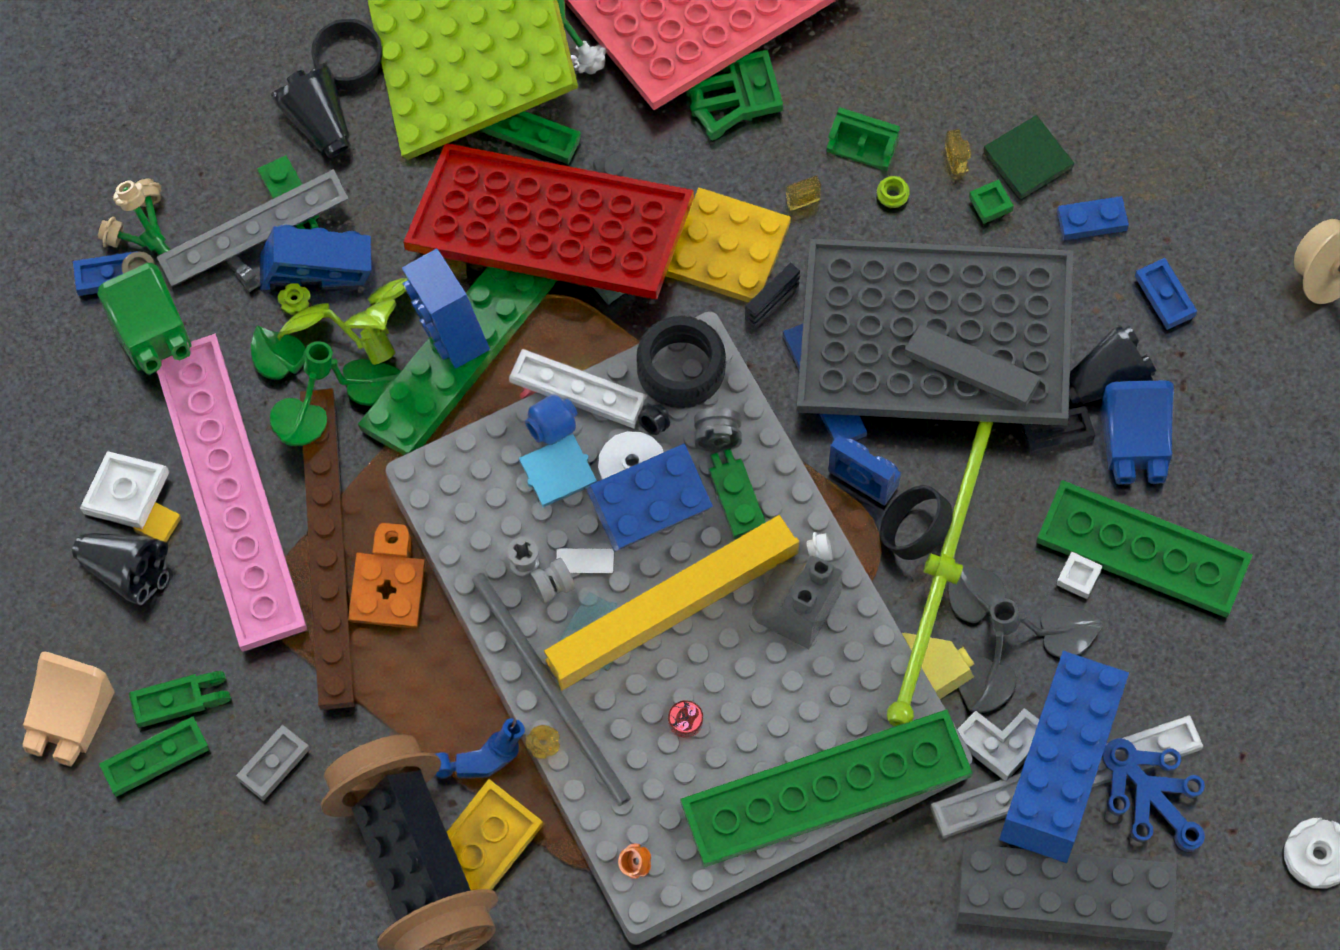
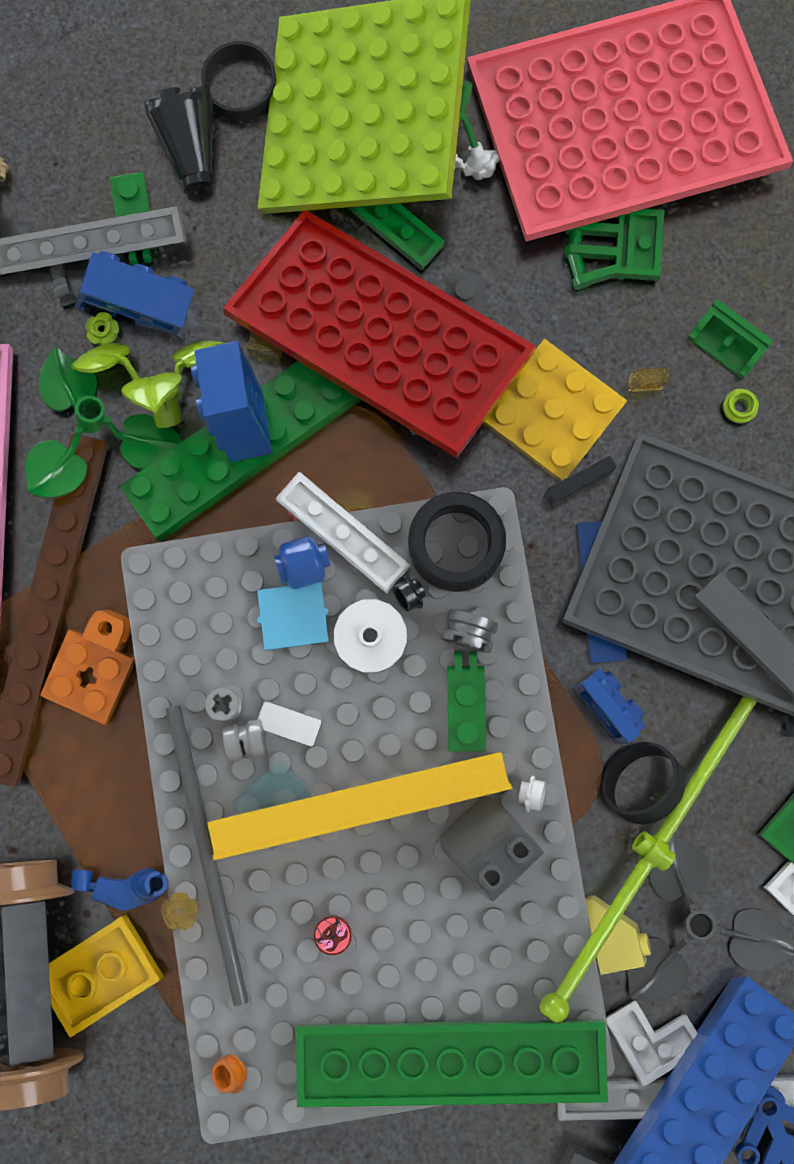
camera: 20 degrees right, 15 degrees up
blue brick [586,443,713,552] -> none

